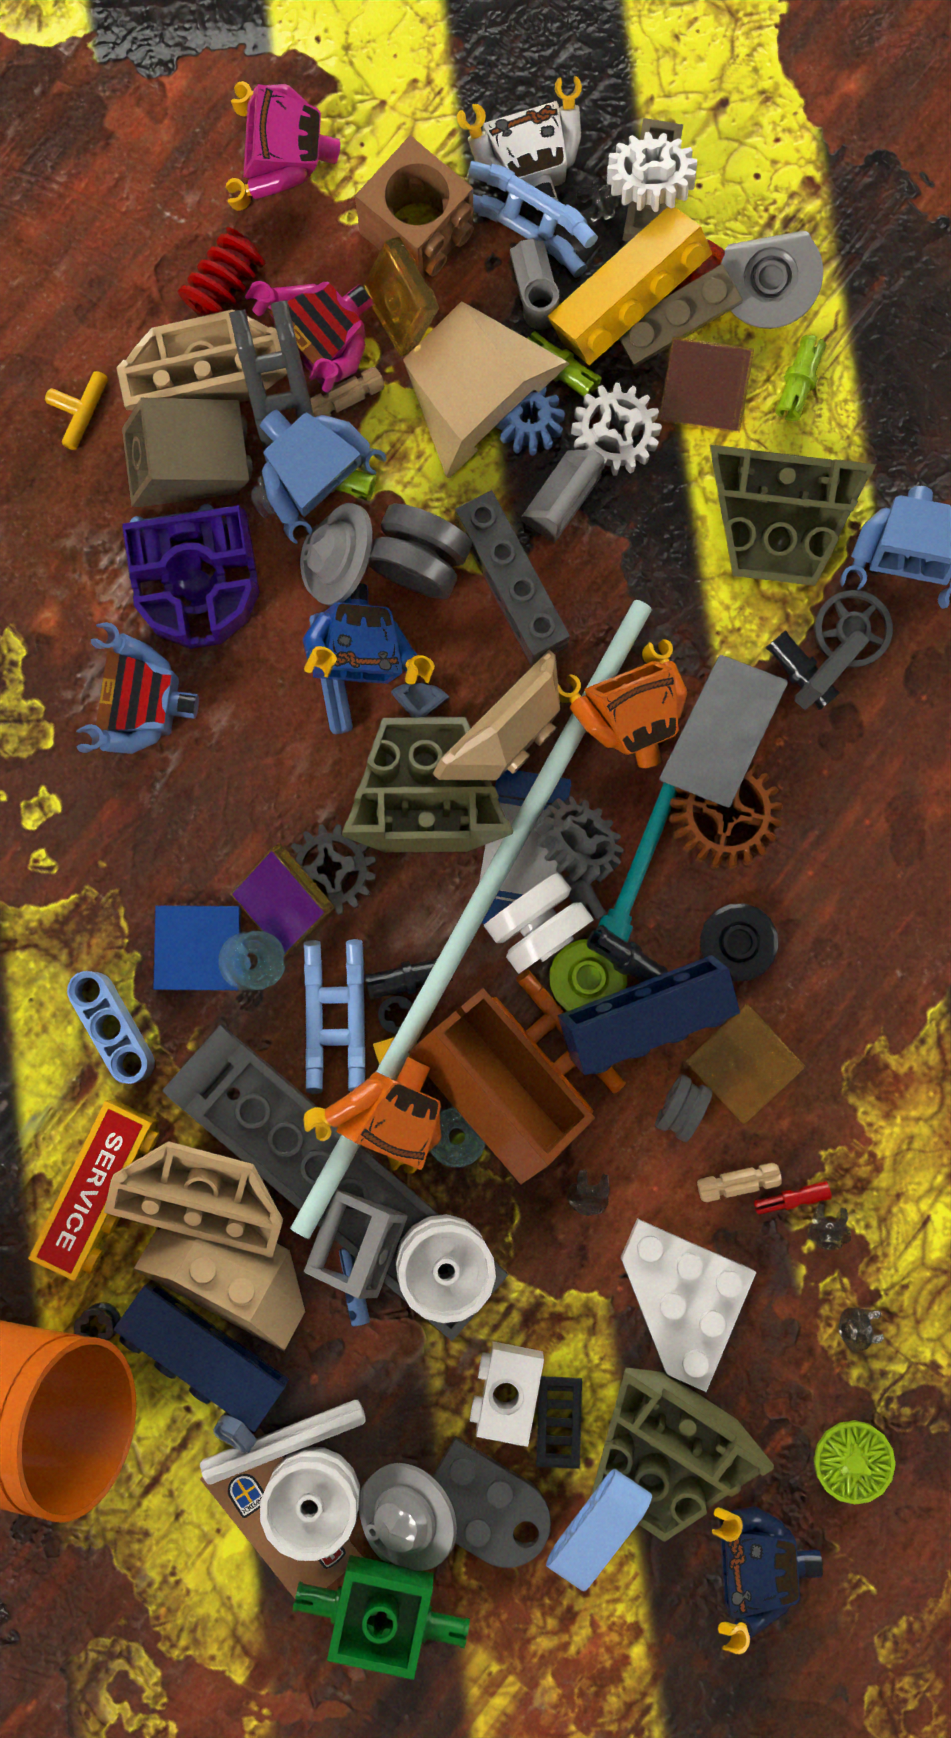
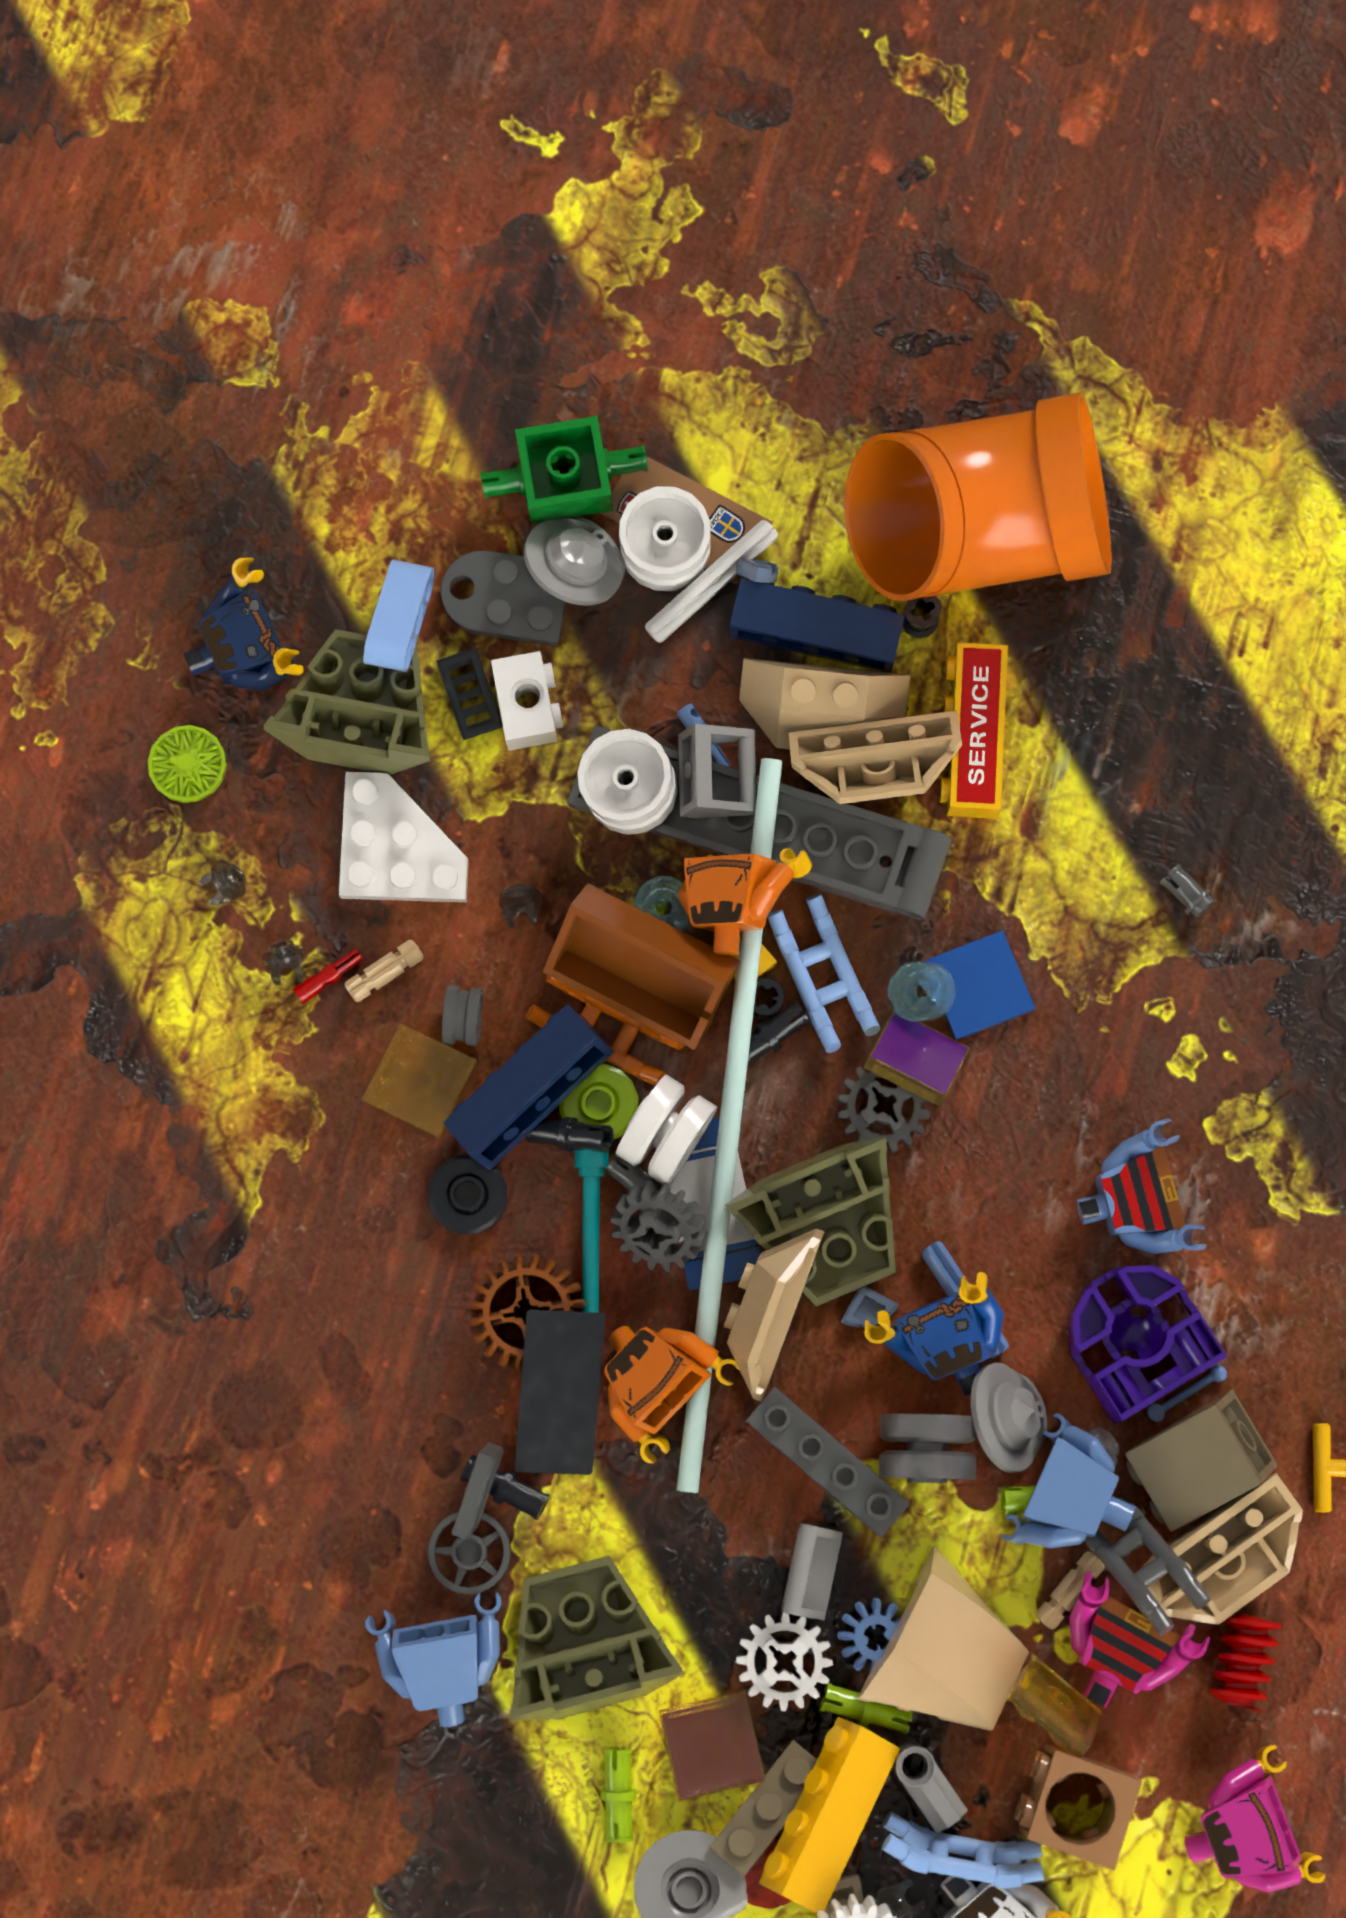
camera: 165 degrees right, 5 degrees down
light blue beam [67,971,155,1084] -> none

